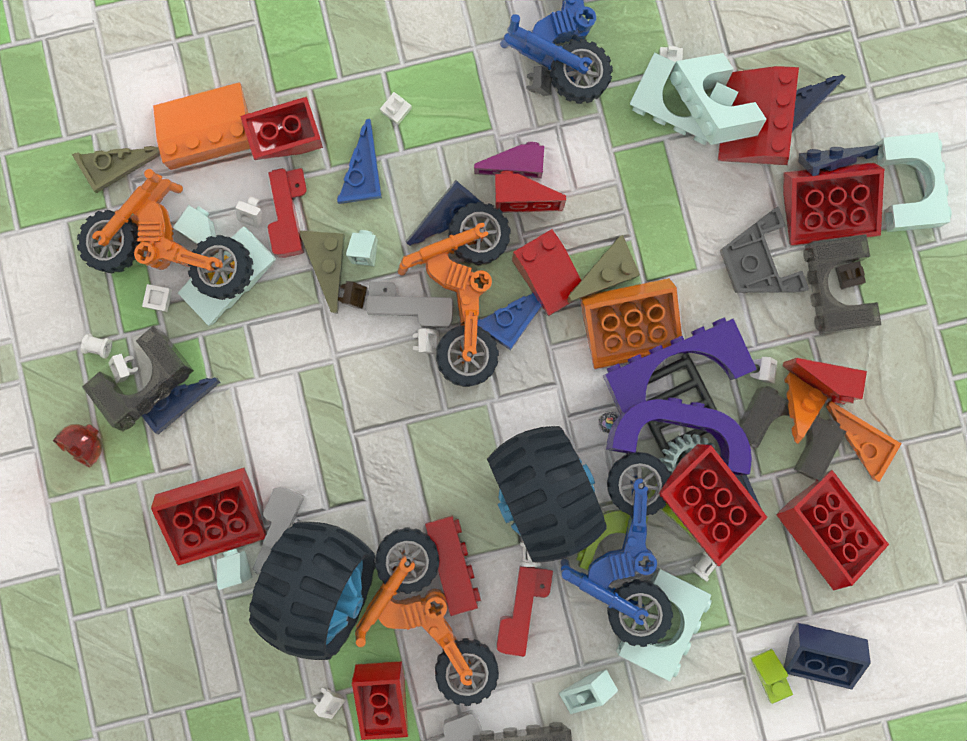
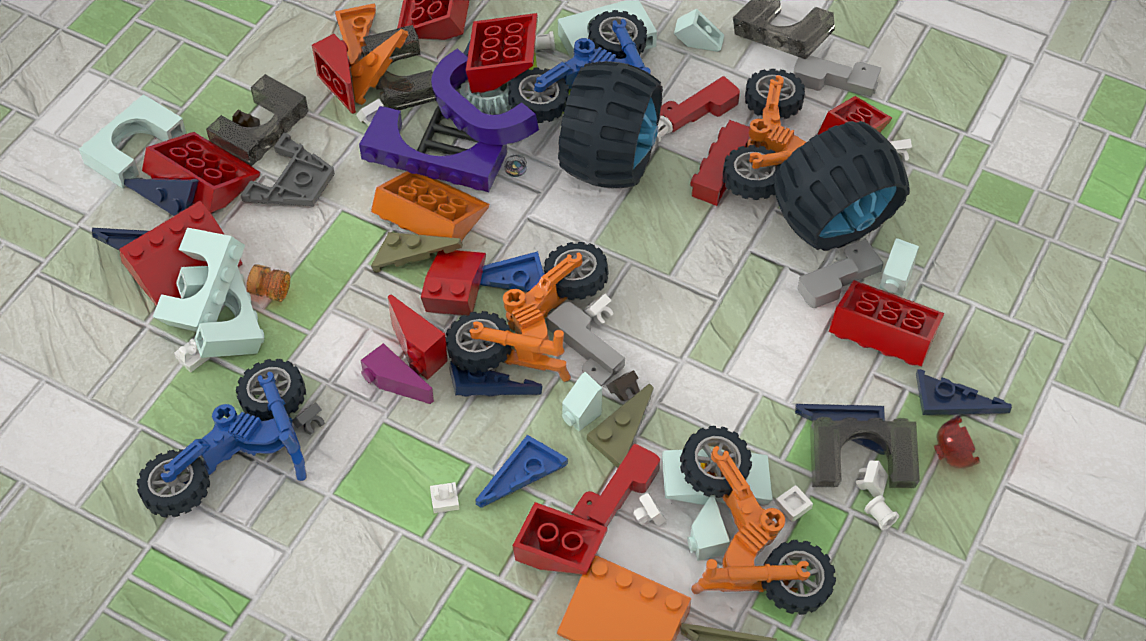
camera: 140 degrees left, 30 degrees down
none -> clear orange wheel [247,264,291,302]
none -> dark blue wing [916,369,1012,415]

